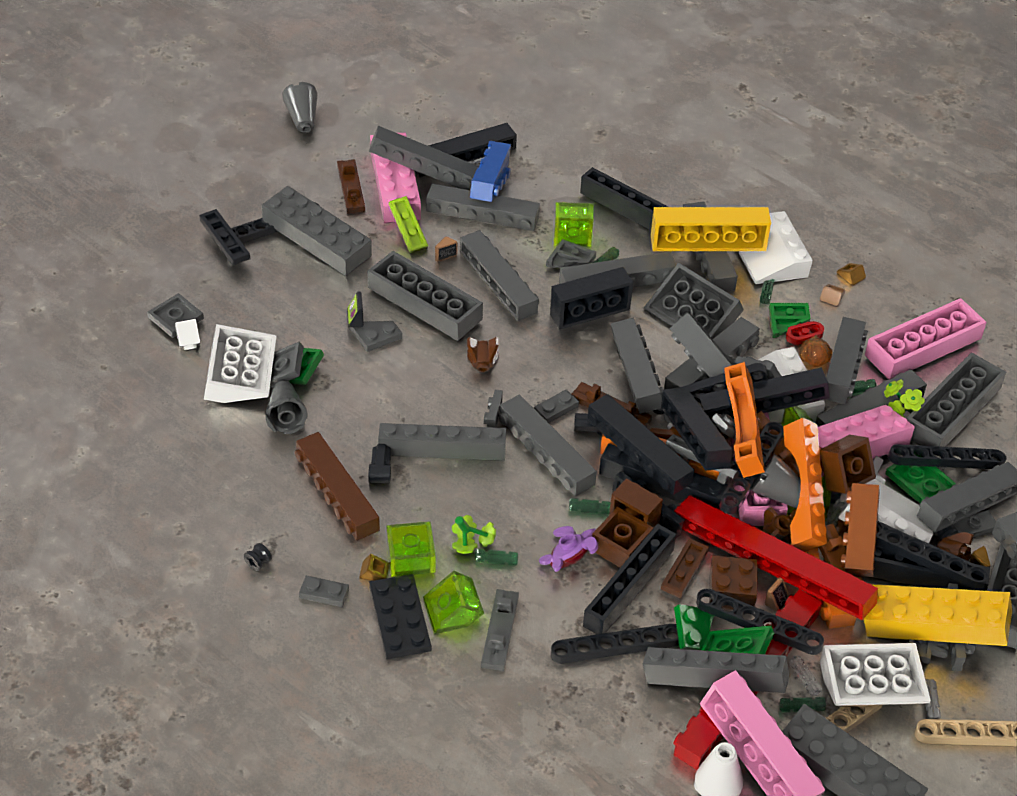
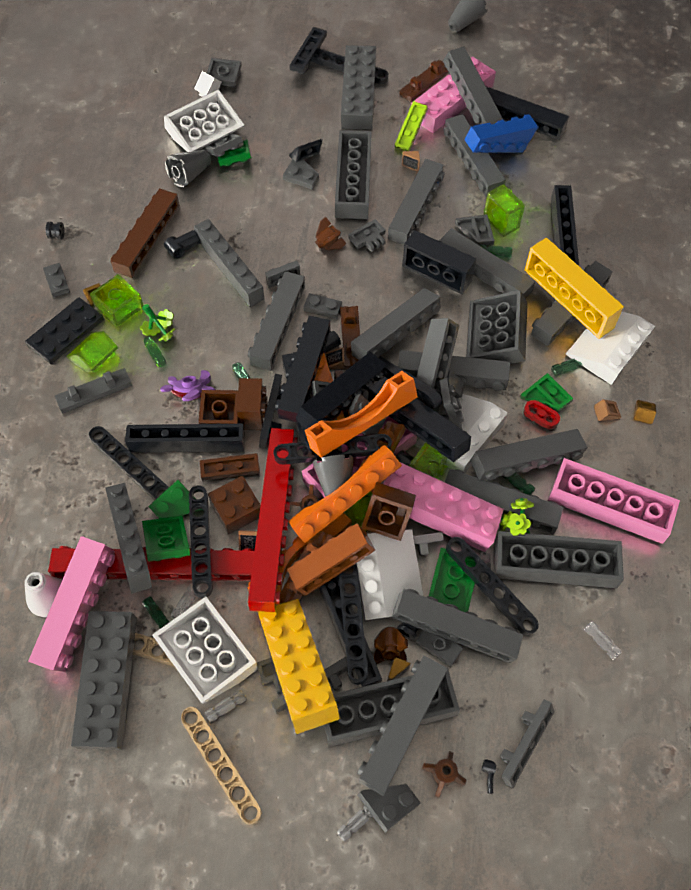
camera: 55 degrees right, 15 degrees up
clear orange hair [798,335,832,367] -> none
none -> dark grey hinge [348,219,386,252]

